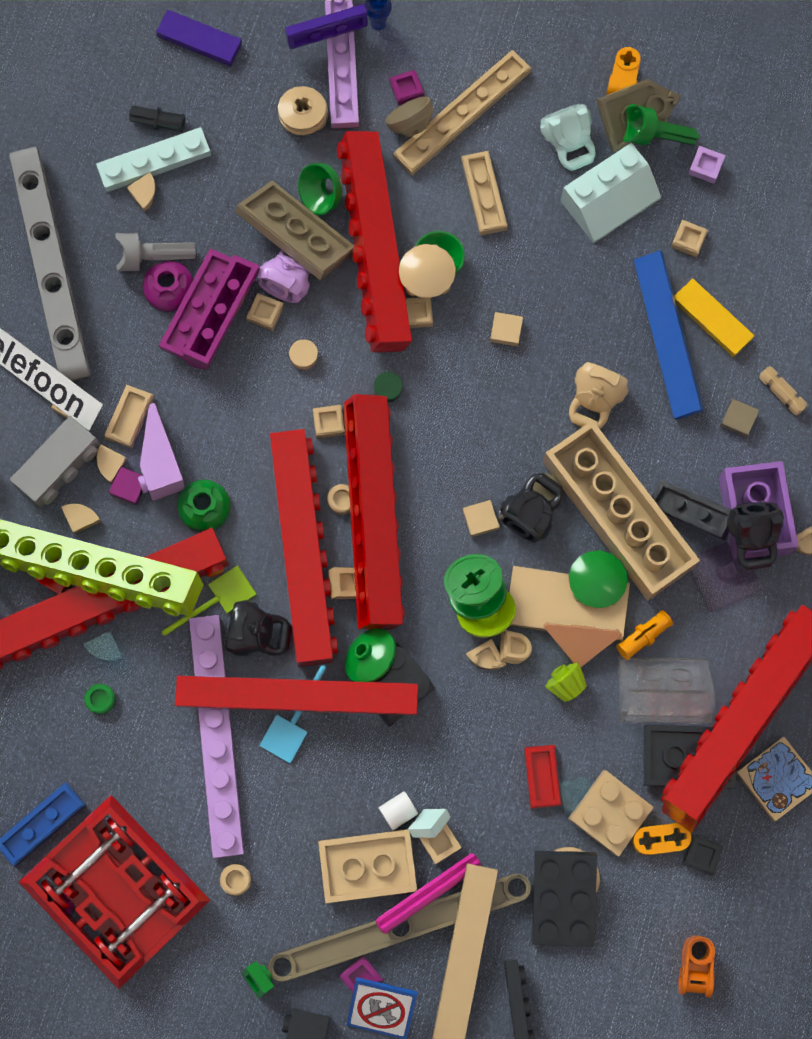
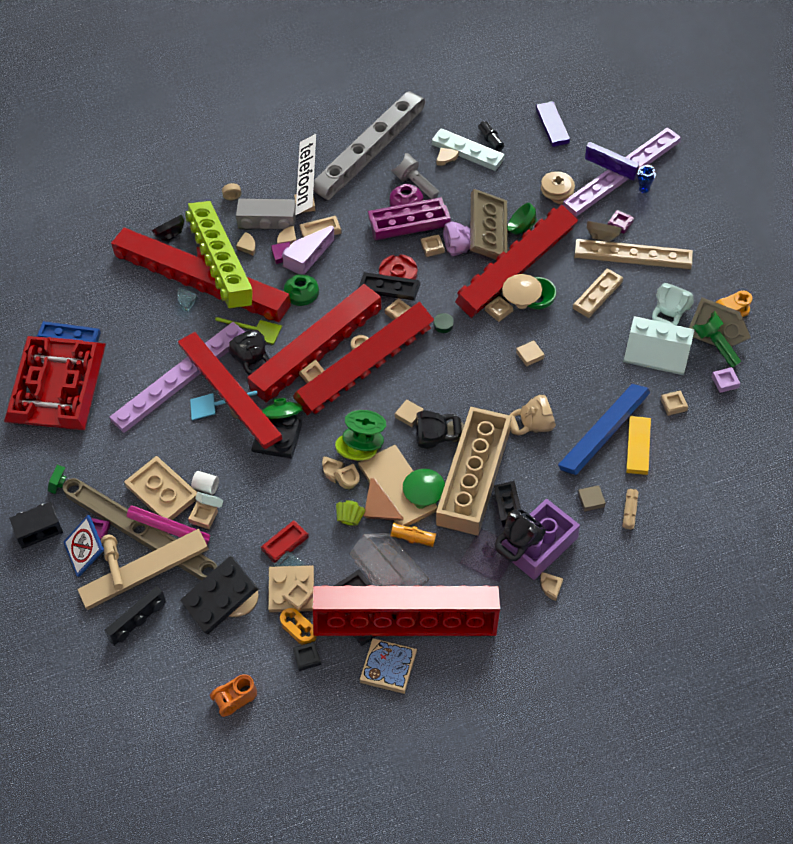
camera: 55 degrees right, 20 degrees down
green tile [84,684,116,715] -> none
tan tile [220,864,251,896] -> none
tan tile [289,340,318,370] -> none
none -> tan pin [101,535,123,590]
none -> tan tile [282,579,313,612]
none -> black plate [358,272,420,301]
none -> red tile [379,254,418,280]

